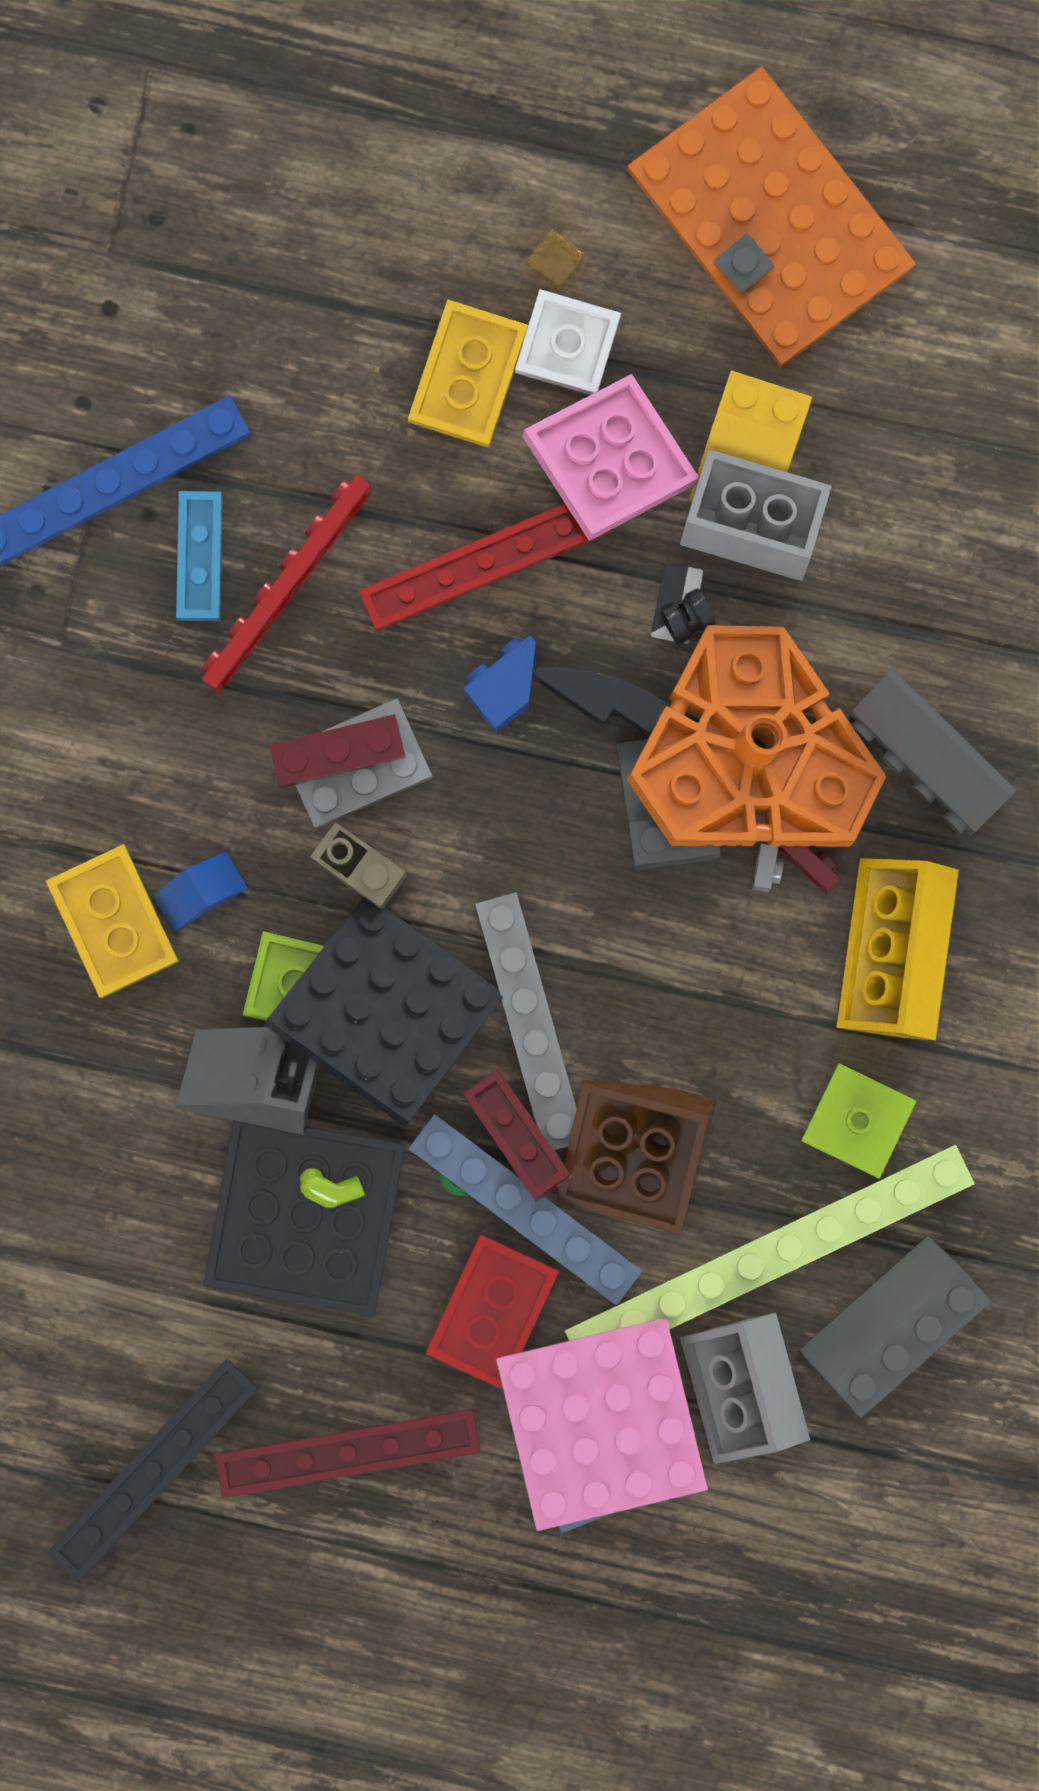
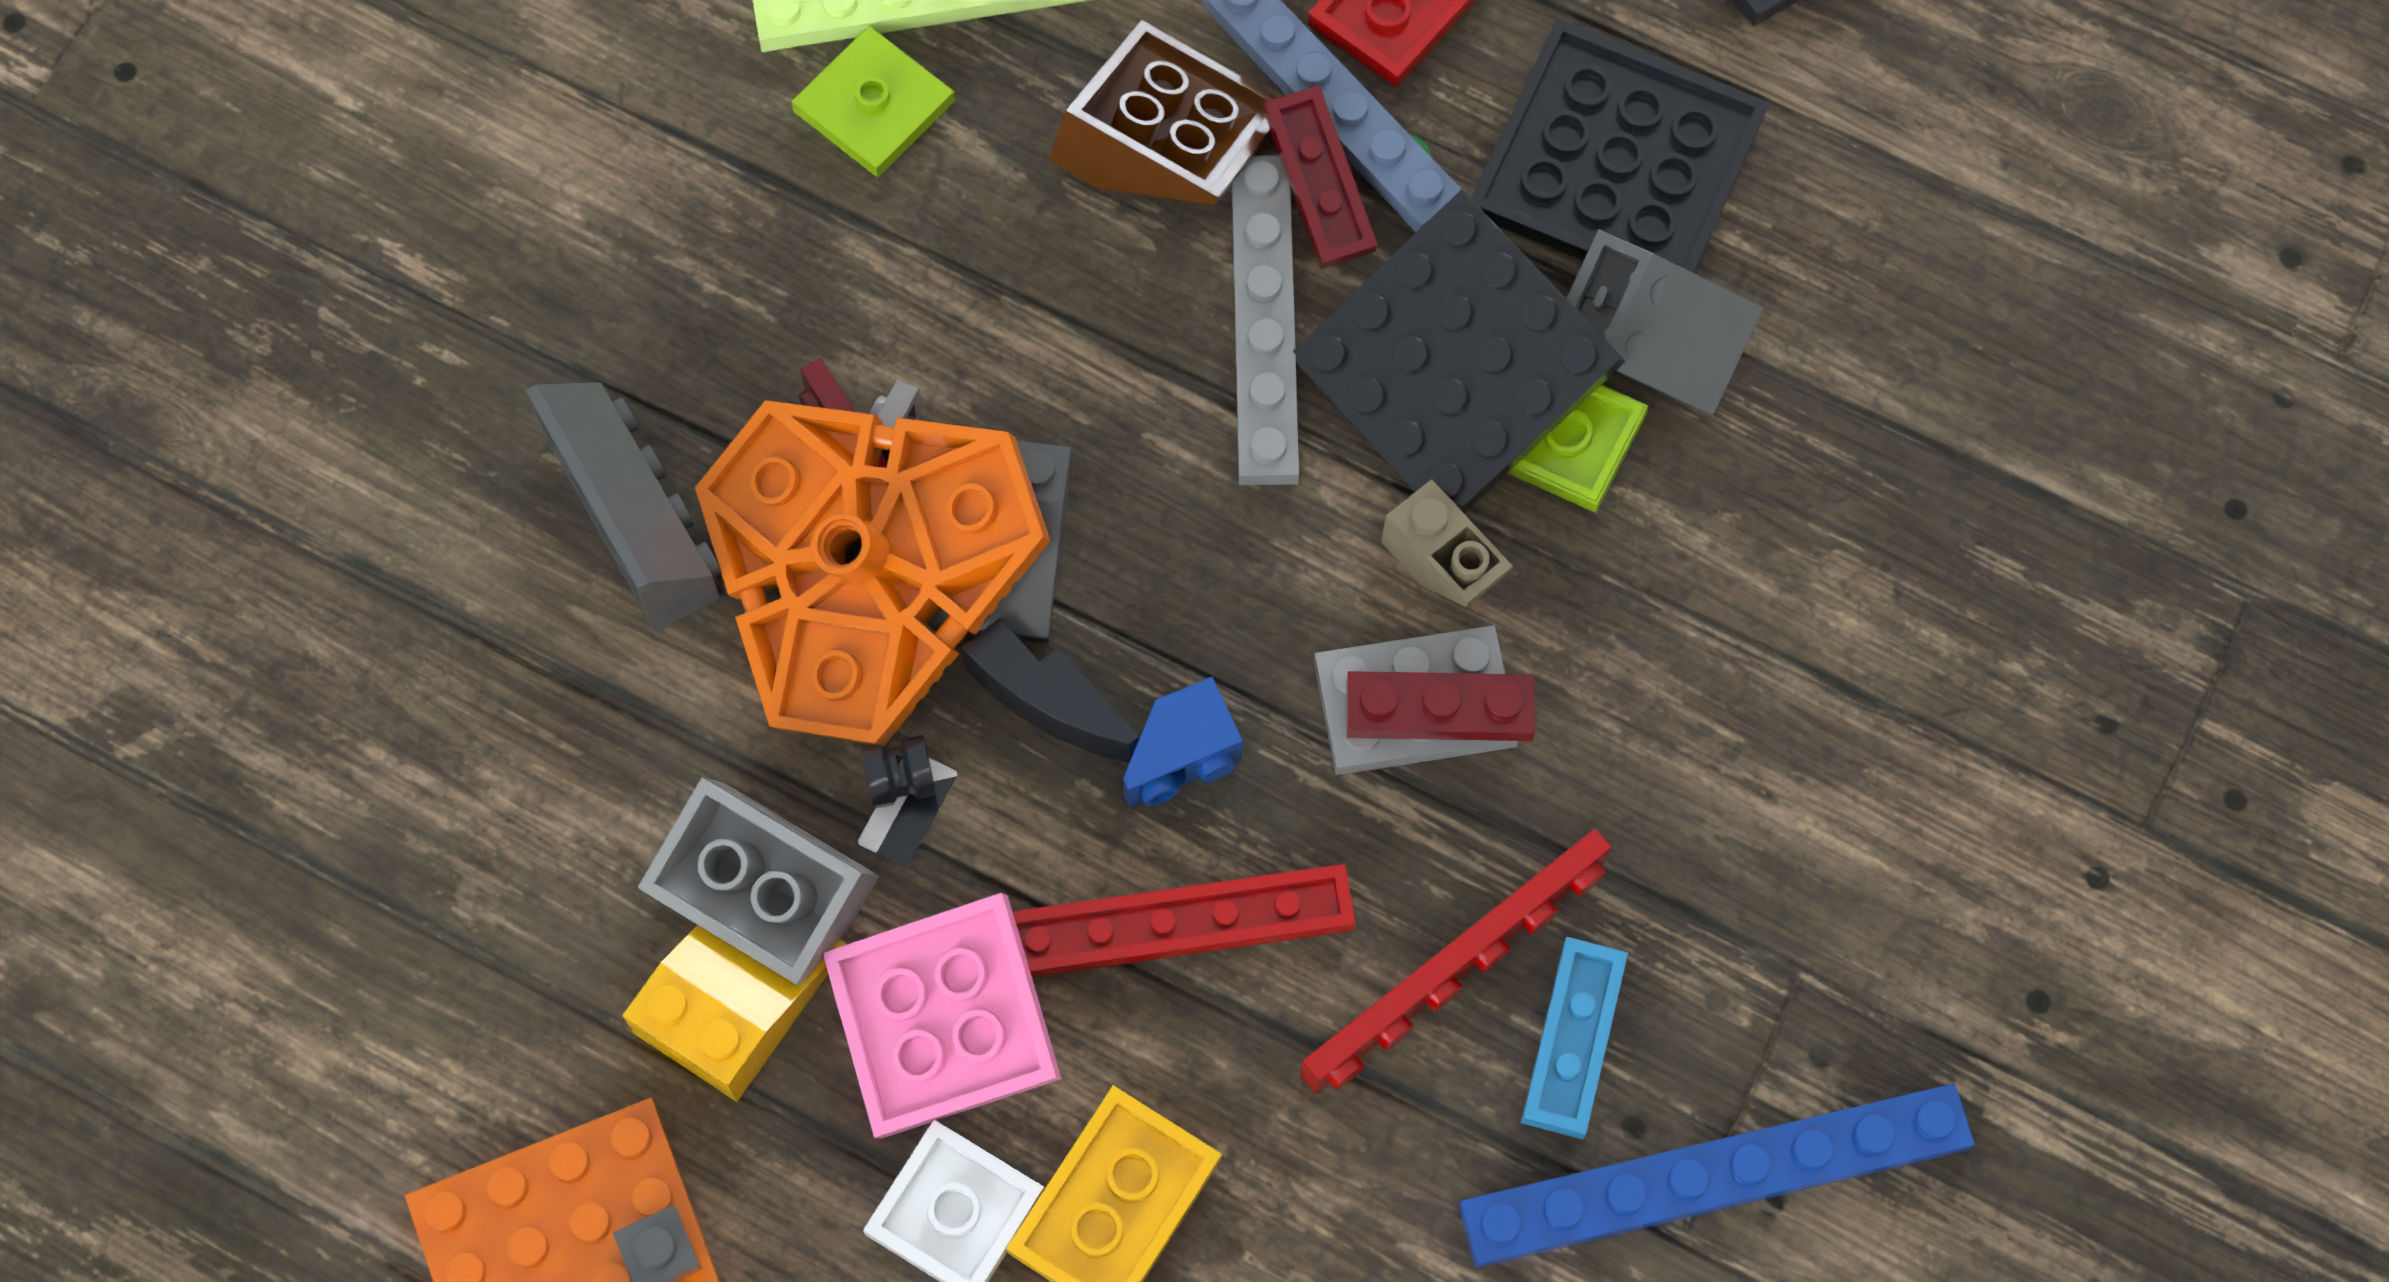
camera: 170 degrees left, 15 degrees down
yellow plate [46,844,179,998] -> none
blue slope [152,852,248,933] -> none
lime arm [300,1168,365,1208] -> none
yellow slope [836,858,959,1040] -> none

